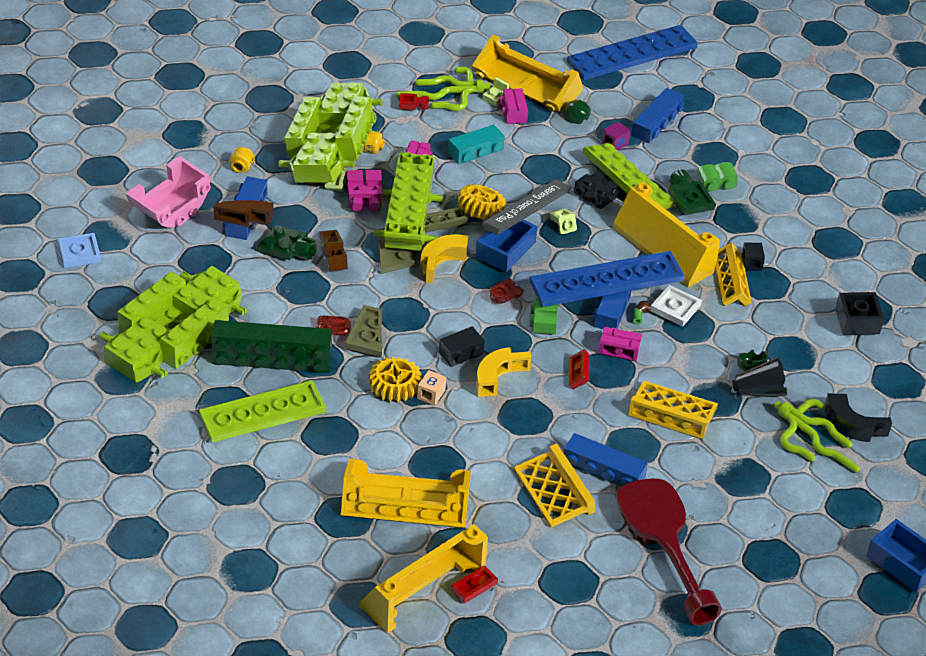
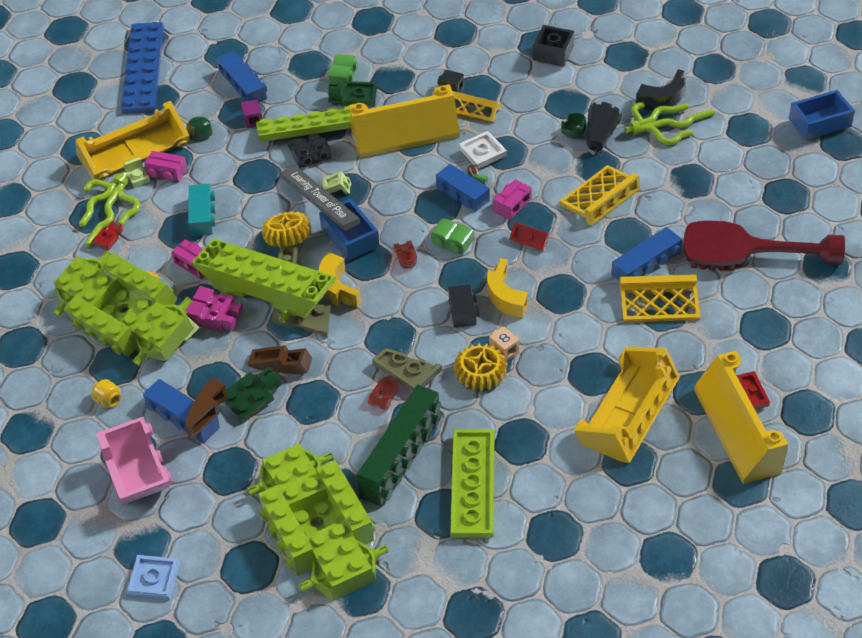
camera: 60 degrees left, 5 degrees up
blue plate [530,251,685,307] -> none

